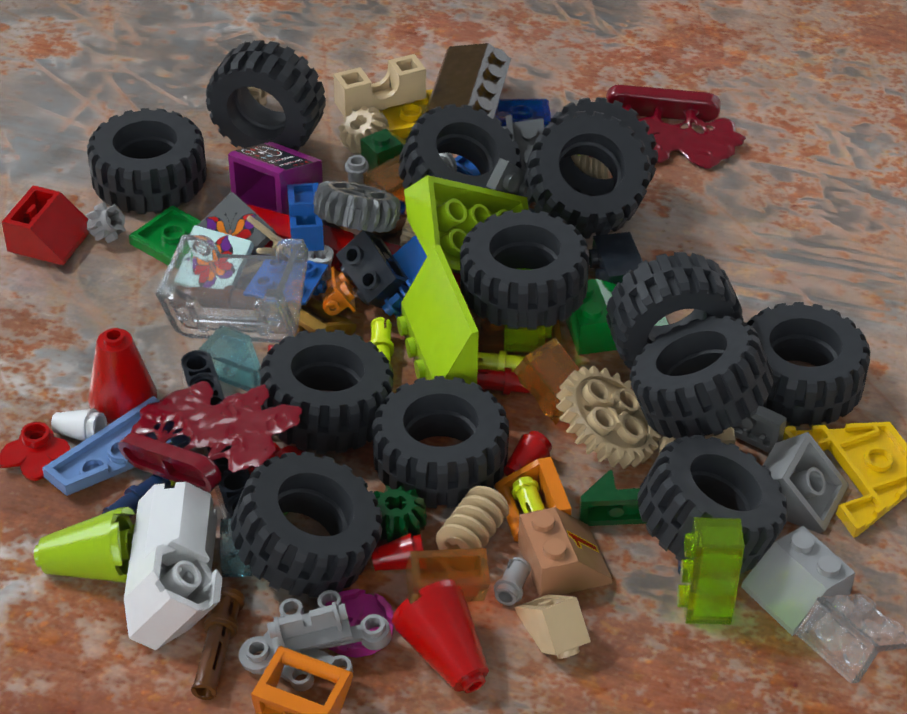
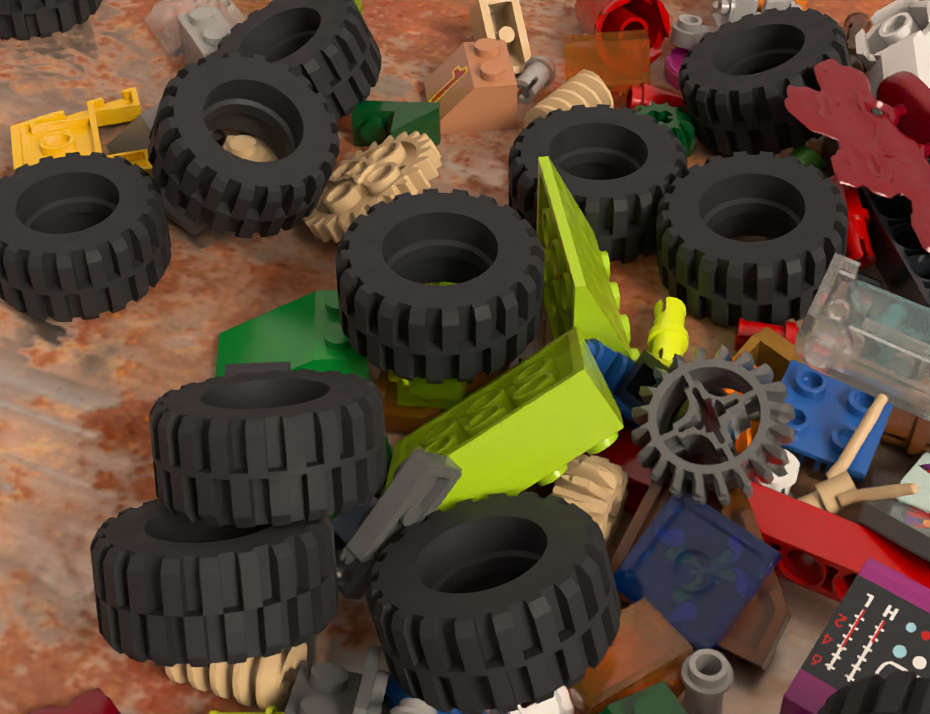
camera: 170 degrees left, 0 degrees up
blue slope [287,183,324,252] -> none
orange tile [495,457,572,542] -> none
red cone [504,431,552,476] -> none
neon yellow pin [512,476,545,513] -> none
black tyre [606,252,744,370] -> none

